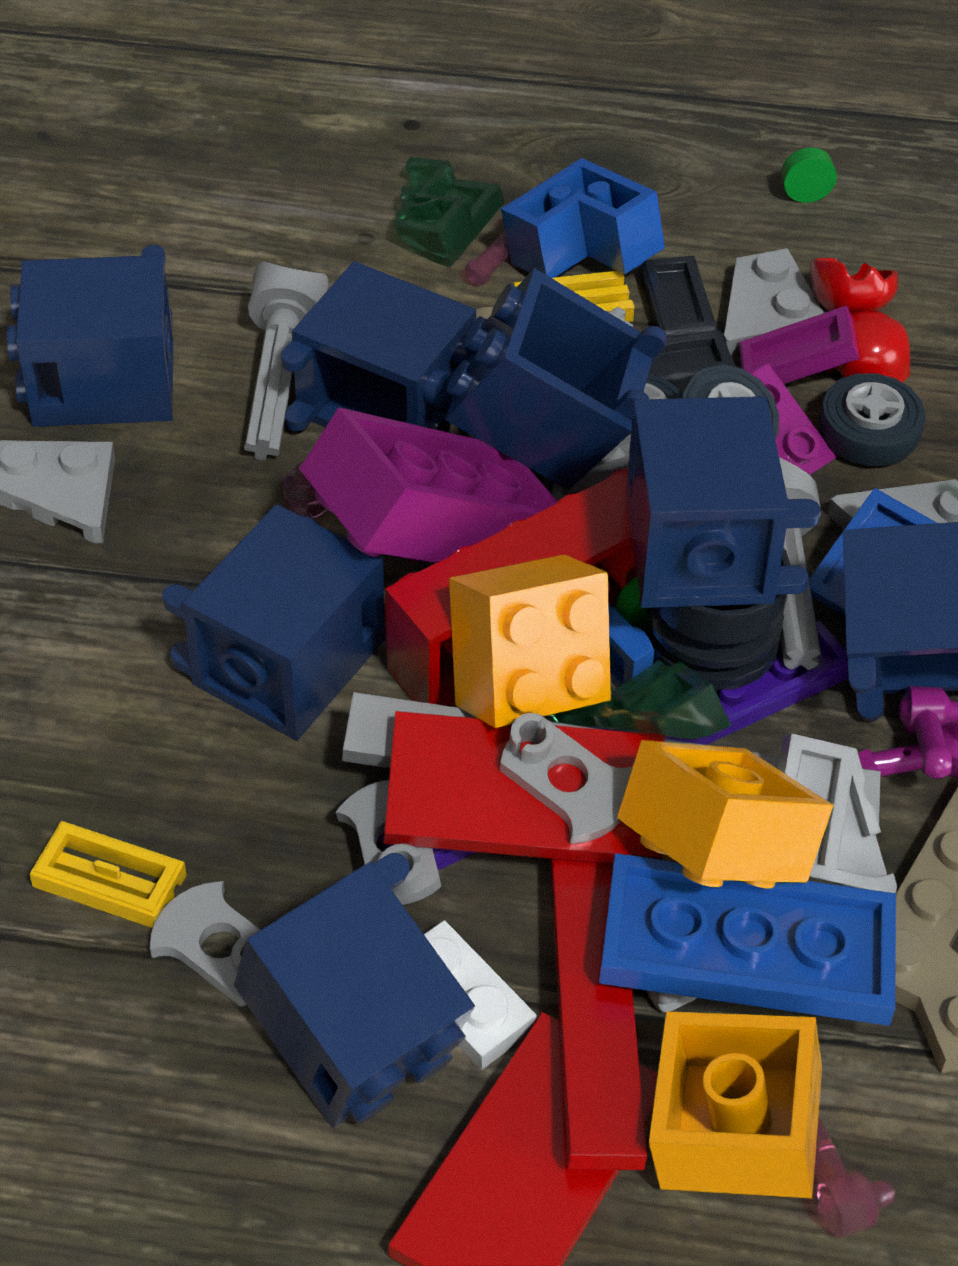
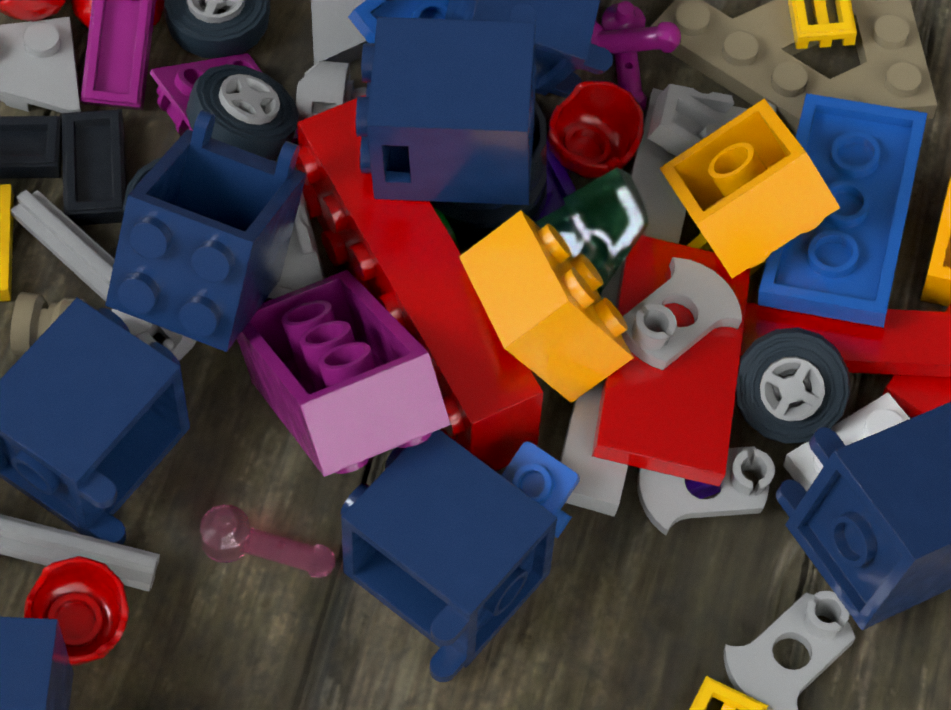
camera: 85 degrees left, 10 degrees up
none -> red hair [24,556,129,666]
none -> blue bracket [501,441,580,538]
none -> red hair [547,81,644,179]
none -> black wheel [735,327,850,444]

